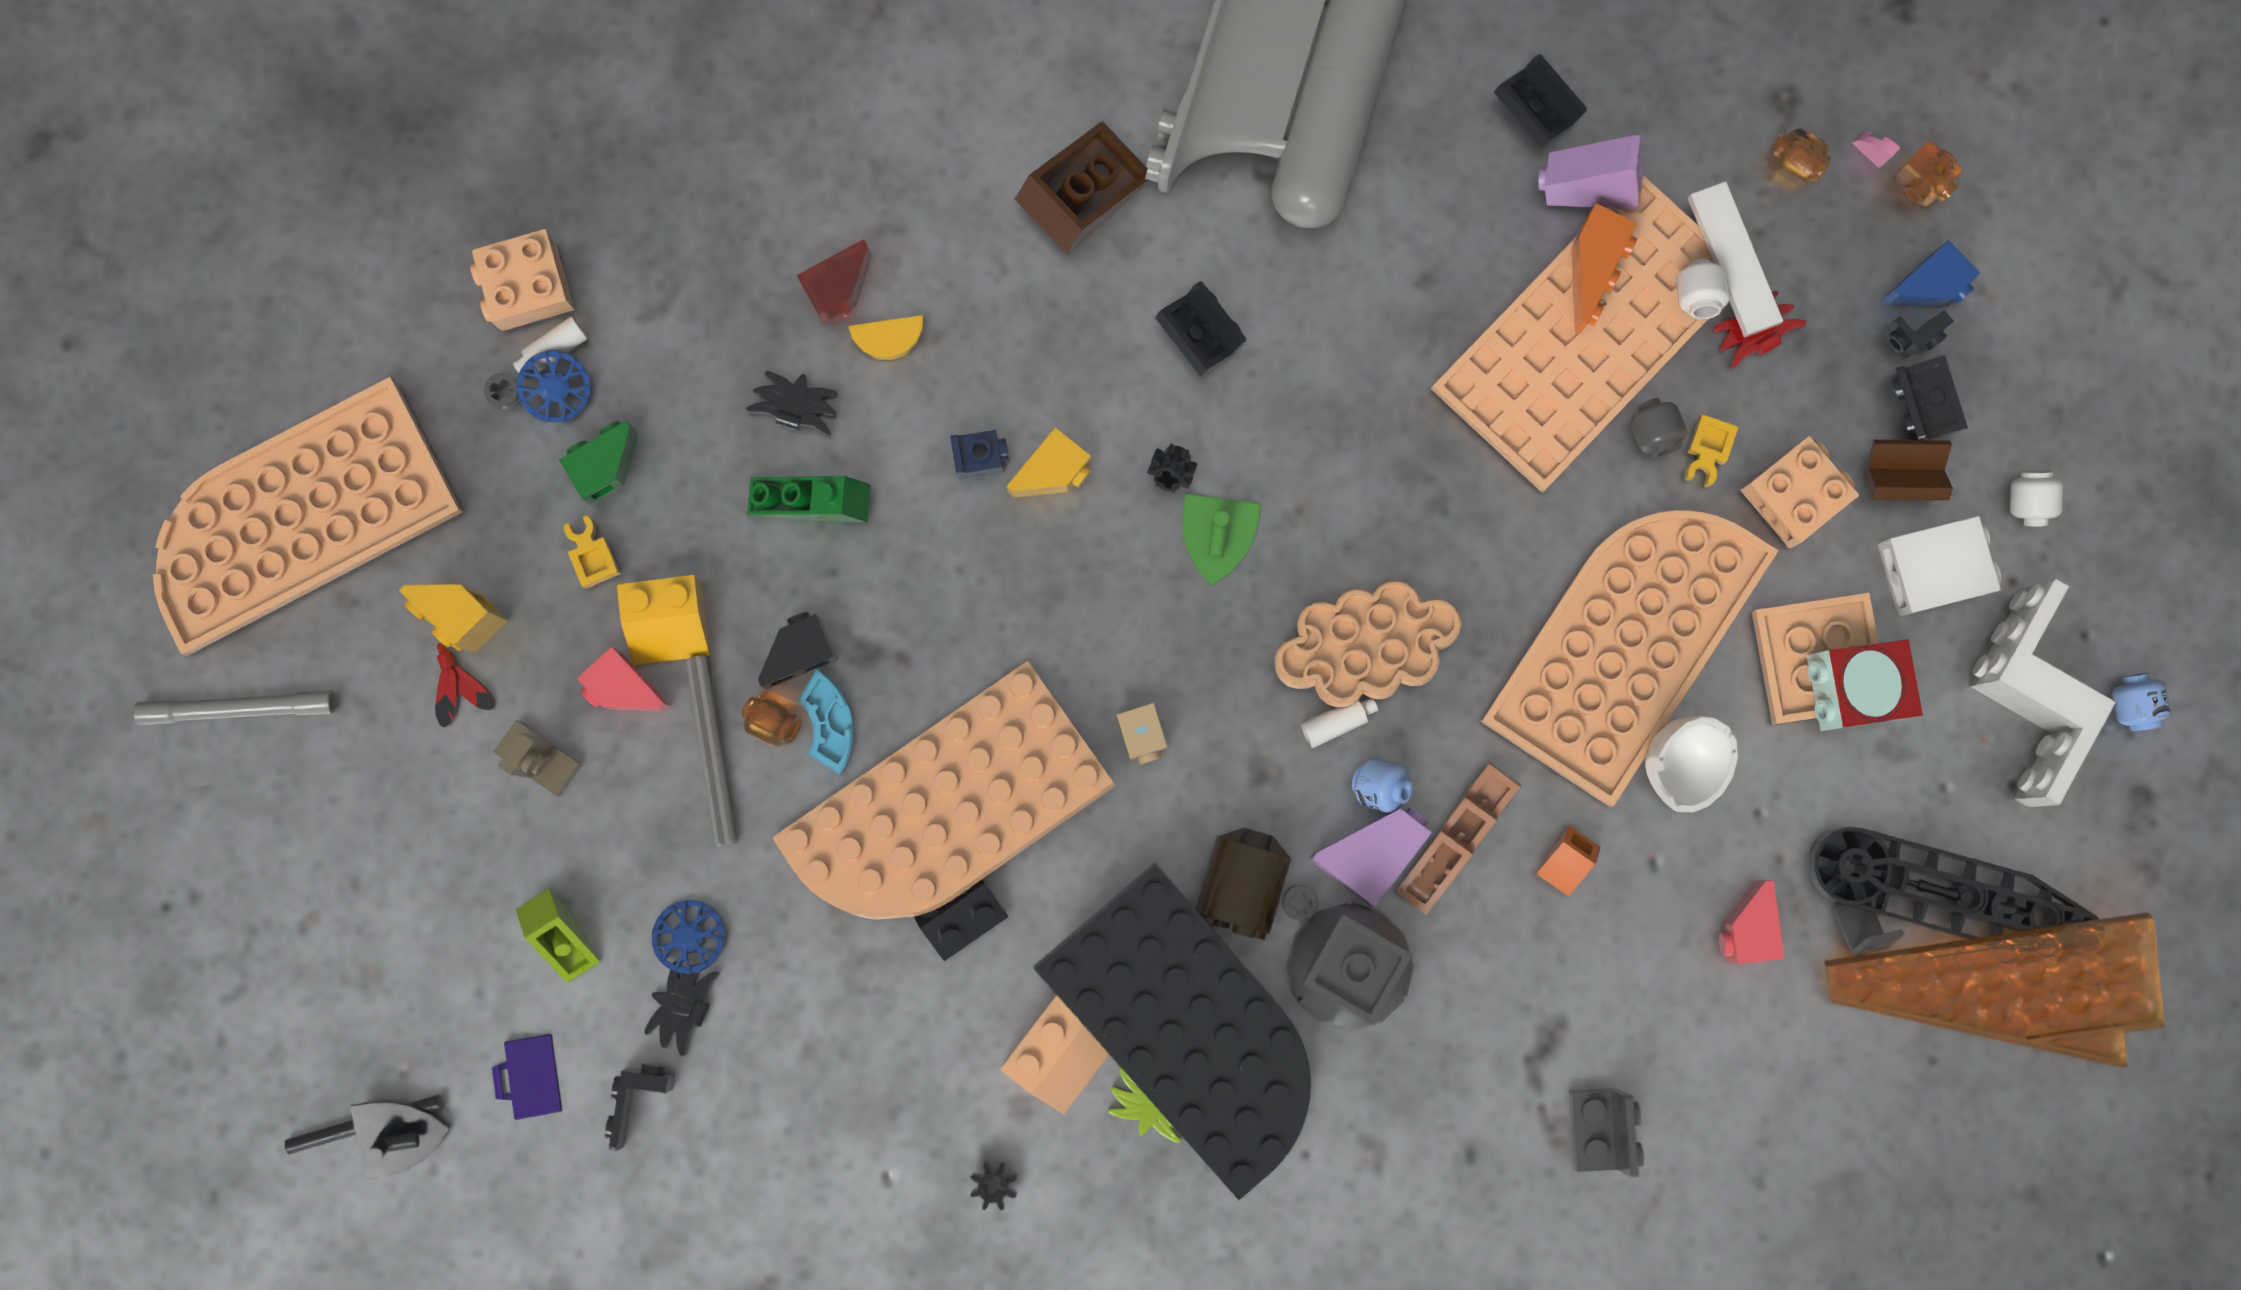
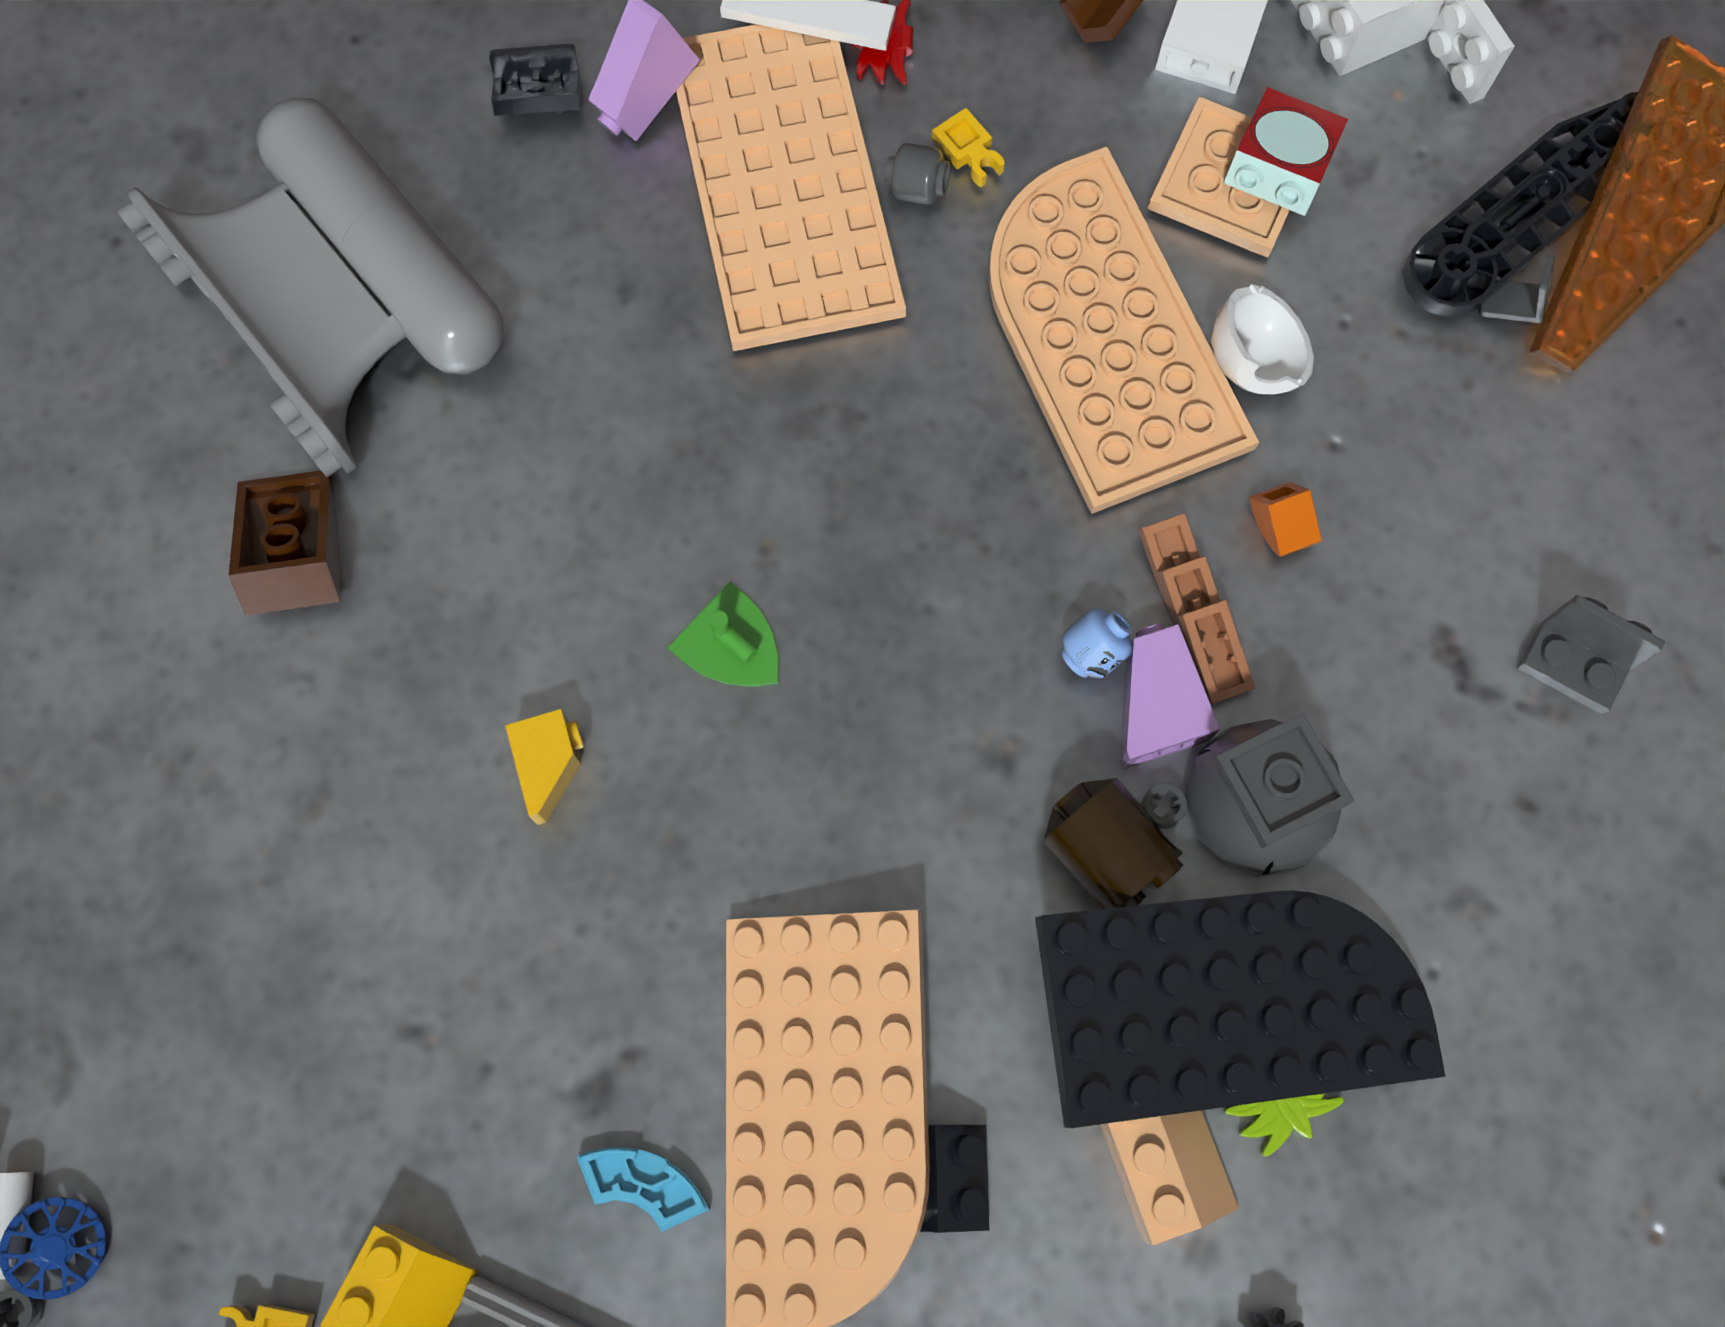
camera: 55 degrees left, 10 degrees down
green slope [559,421,638,505] -> none
clear orange head [742,691,802,748] -> none
black piece [746,371,838,437] -> none
green slope [747,476,871,522] -> none
black slope [758,612,838,690] -> none
clear red slope [797,239,871,324] -> none
yellow tile [848,315,924,360] -> none
dark blue brick [950,430,1009,480] -> none
tan brick [1116,703,1168,765] -> none
black gear [1147,444,1198,493] -> none
black bracket [1155,281,1246,377] -> none
light nougat plate [1274,581,1462,708] -> none
white cylinder [1300,698,1378,749] -> none
orange slope [1571,203,1637,334] -> none
white head [1676,259,1730,320] -> none
coral slope [1719,880,1785,964] -> none
light nougat brick [1740,436,1859,549] -> none

